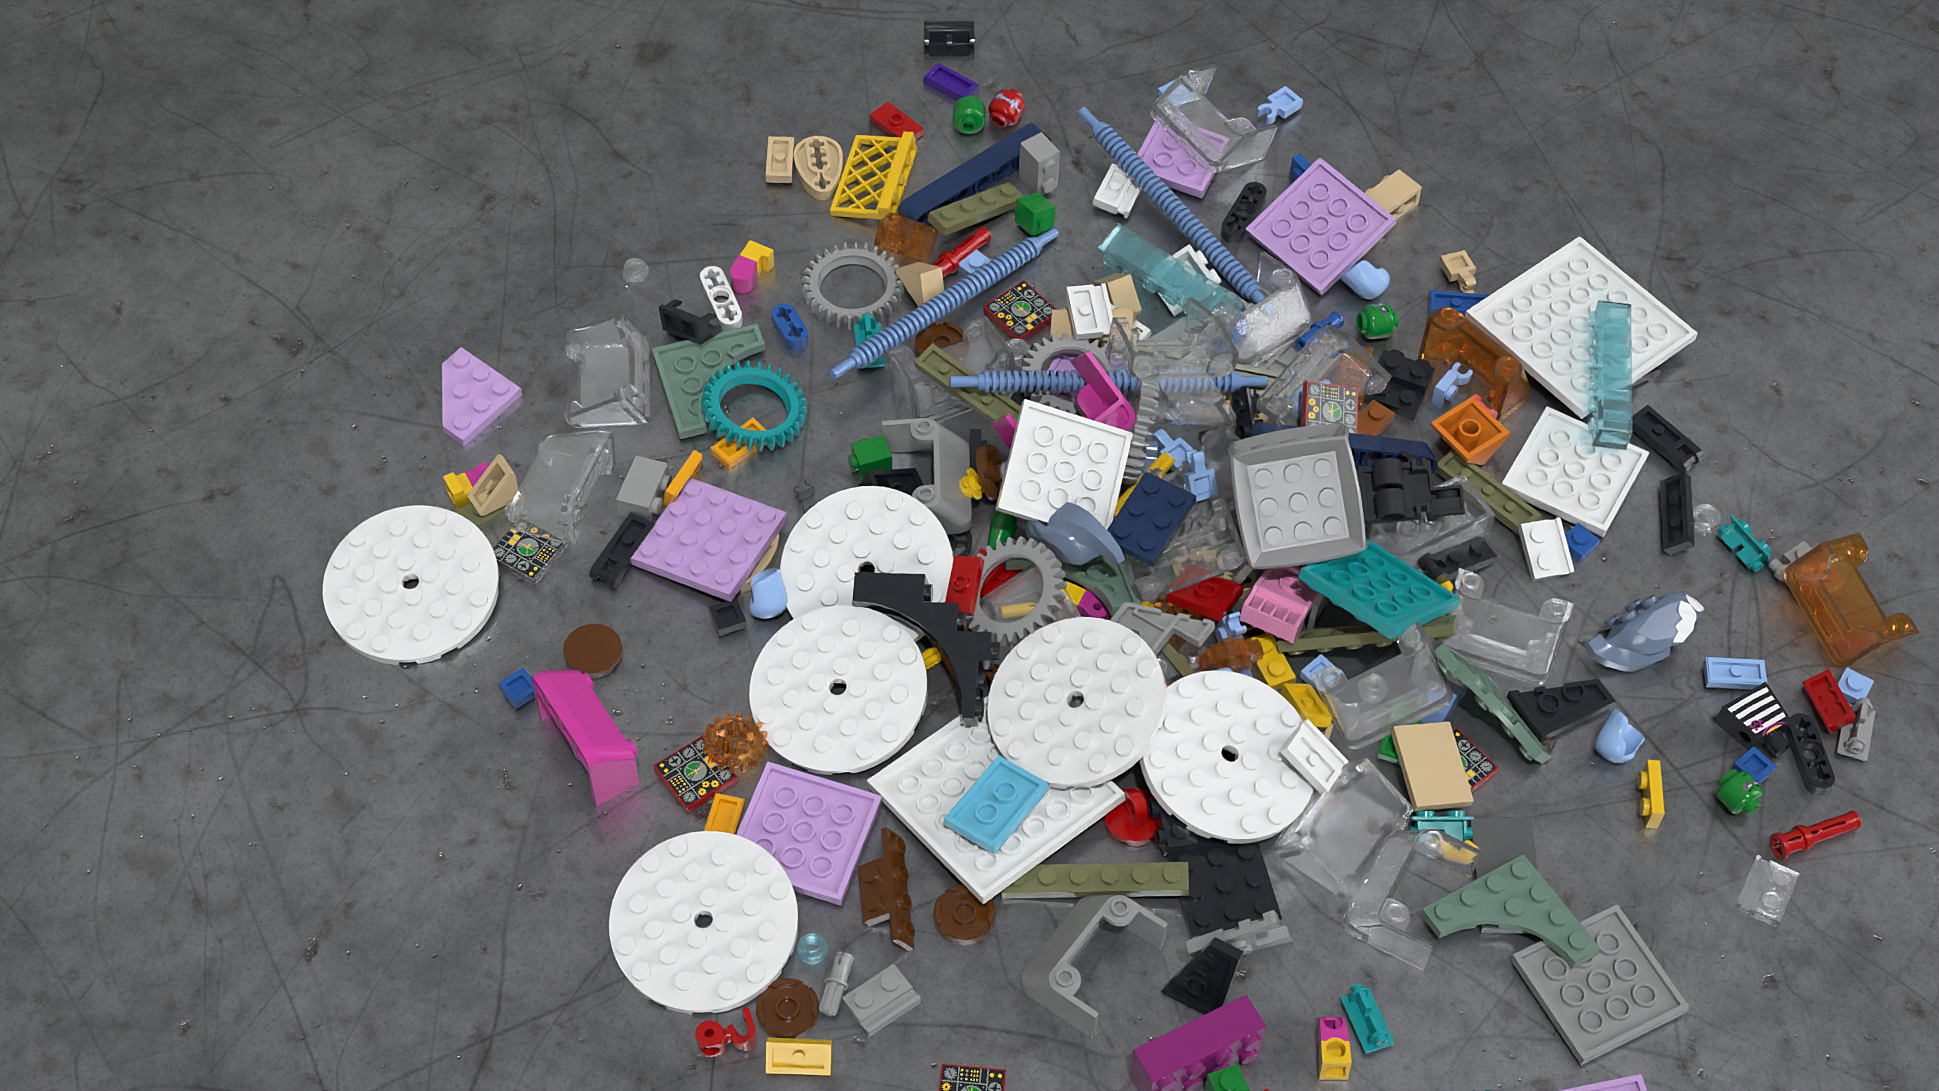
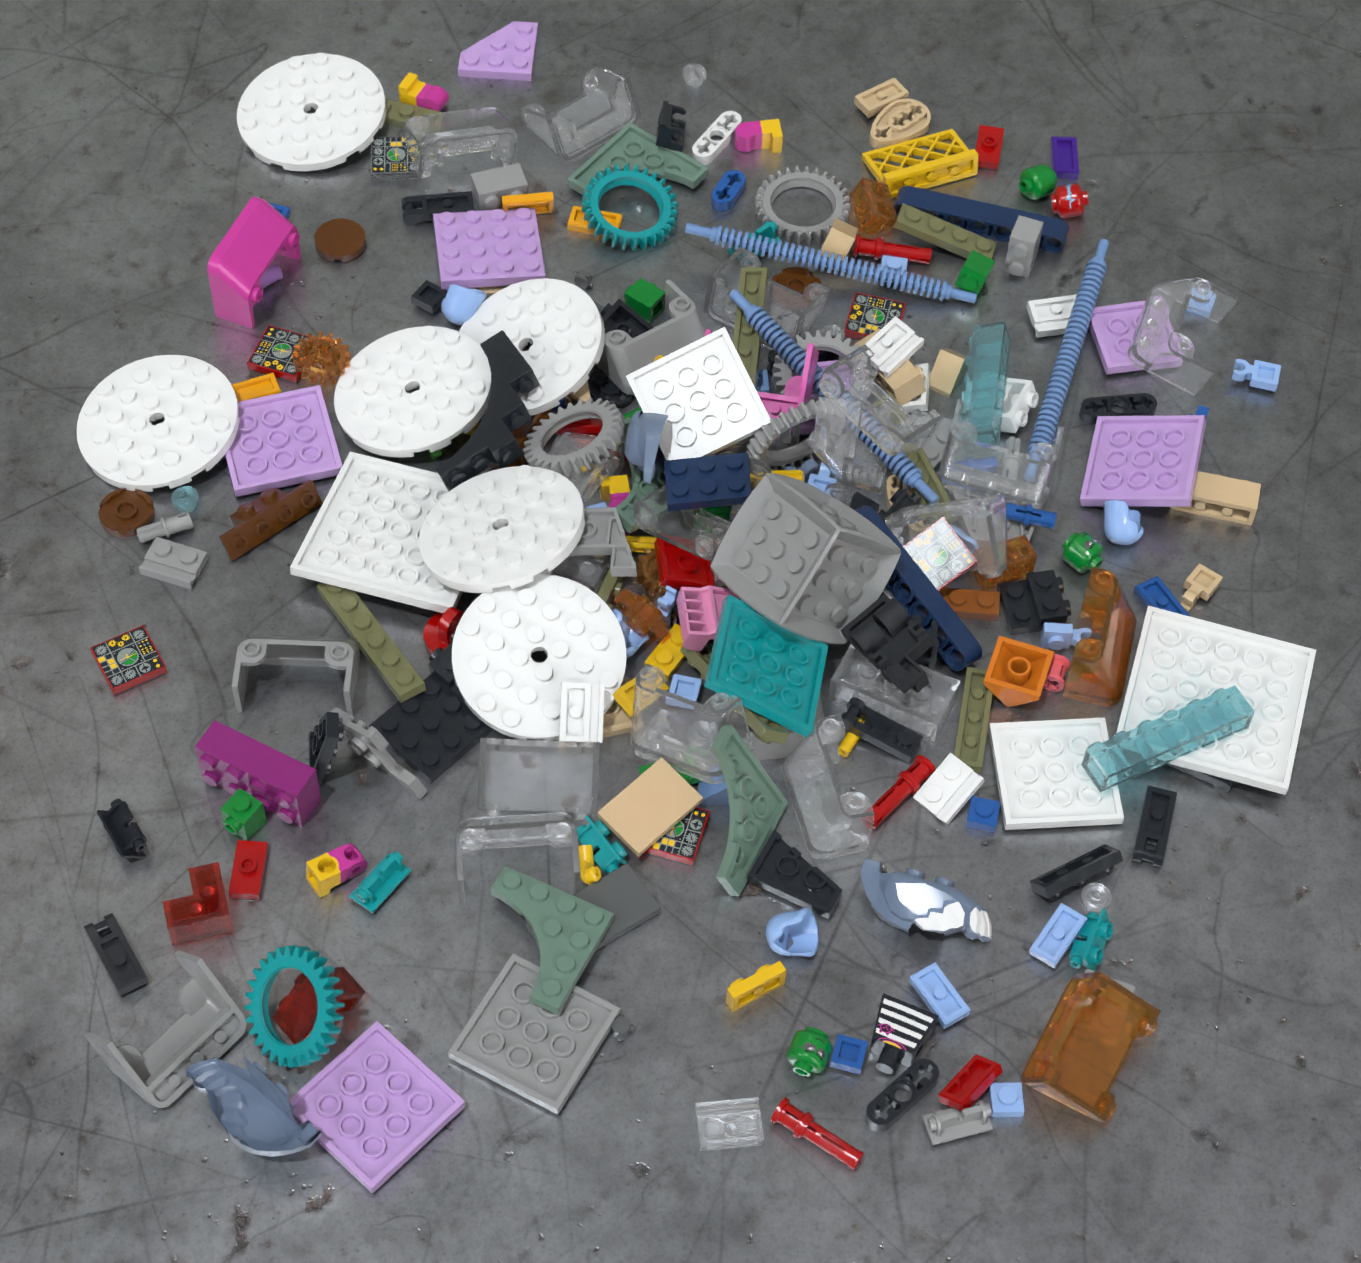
camera: 55 degrees right, 0 degrees up
tan slope [467,454,520,516] -> none
red leg [695,1007,757,1057] -> none
yellow plate [766,1038,832,1075] -> none
black hinge [924,21,975,60] -> none
reddish brown tile [933,884,996,945] -> none
medium azure plate [944,755,1049,855] -> none
red plate [945,556,984,616] -> none
none -> red pin [861,755,936,829]
none -> light blue plate [1029,903,1087,969]

